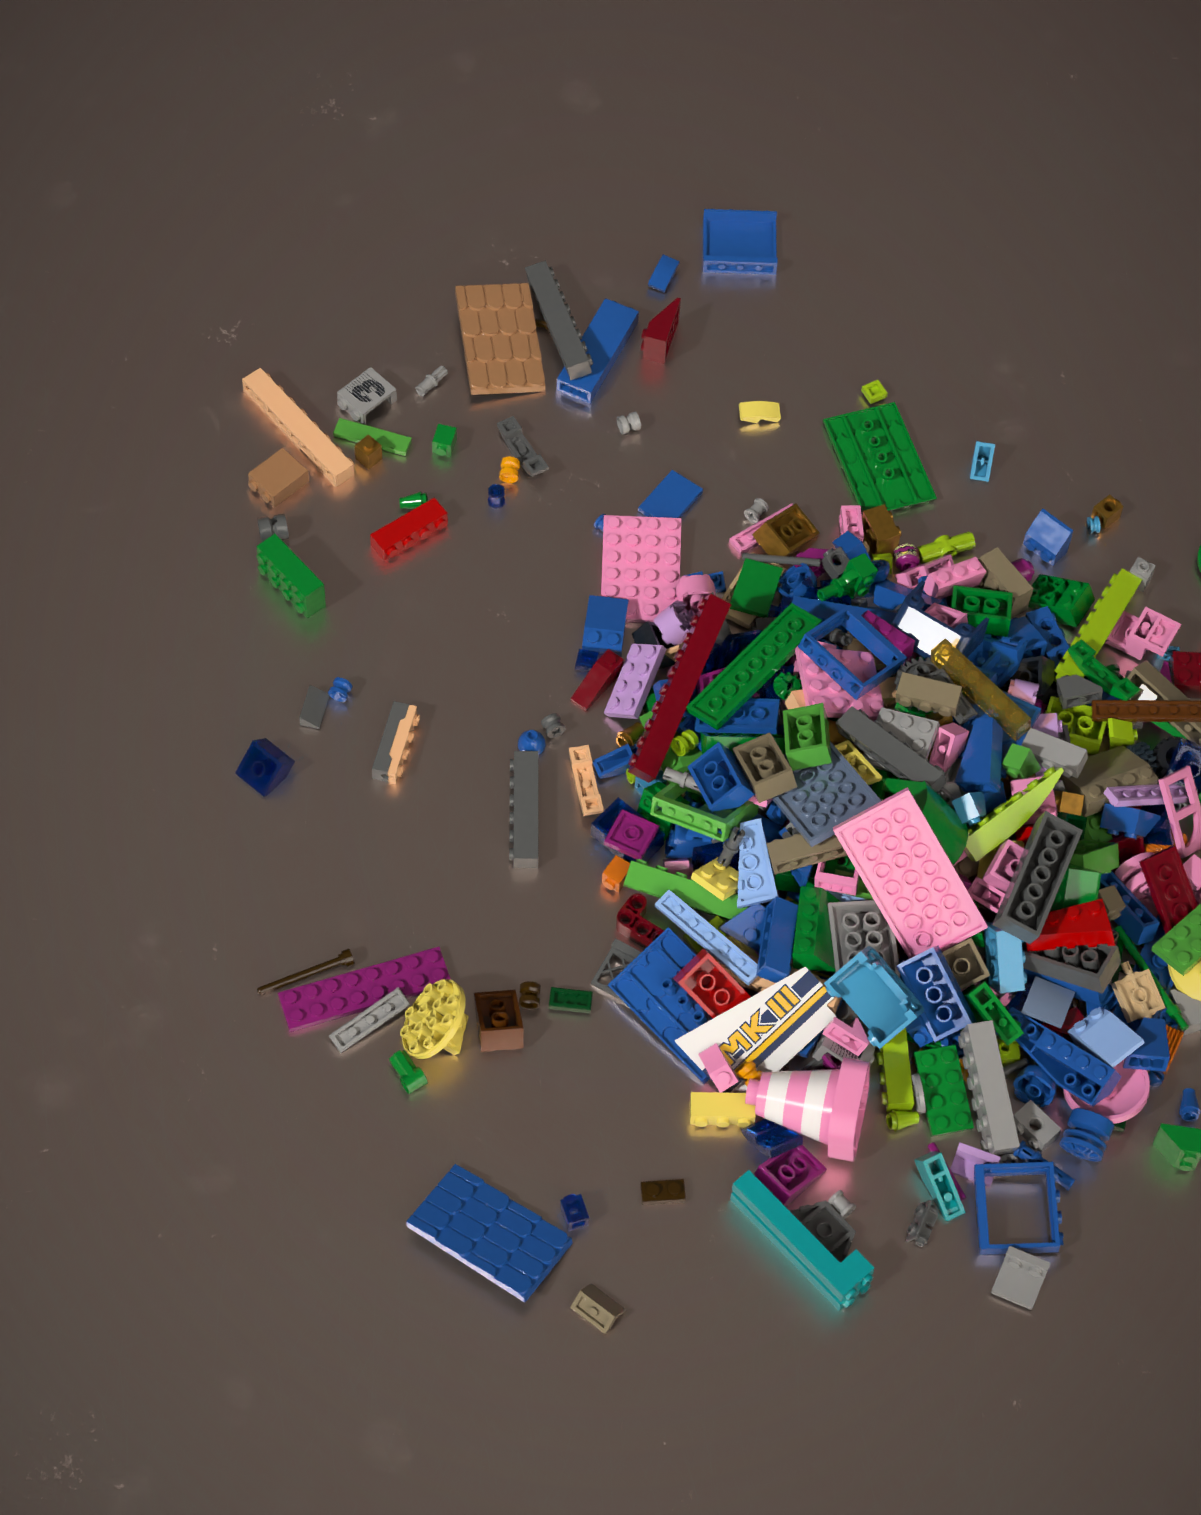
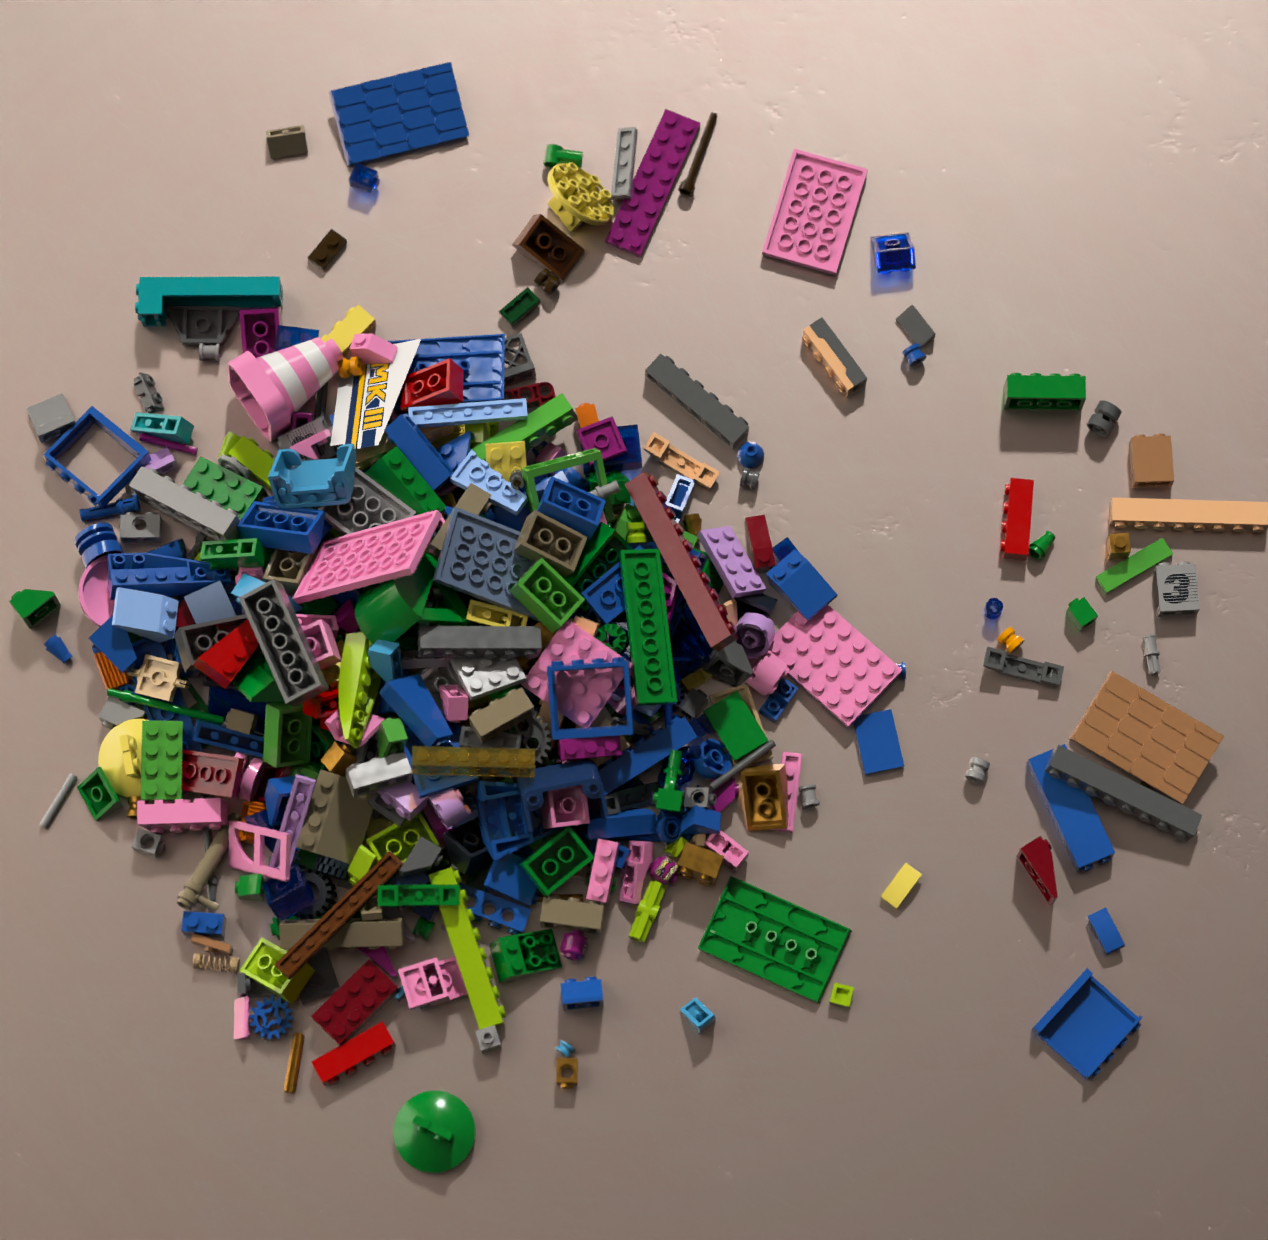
camera: 135 degrees right, 15 degrees up
none -> bright pink plate [762,149,868,275]

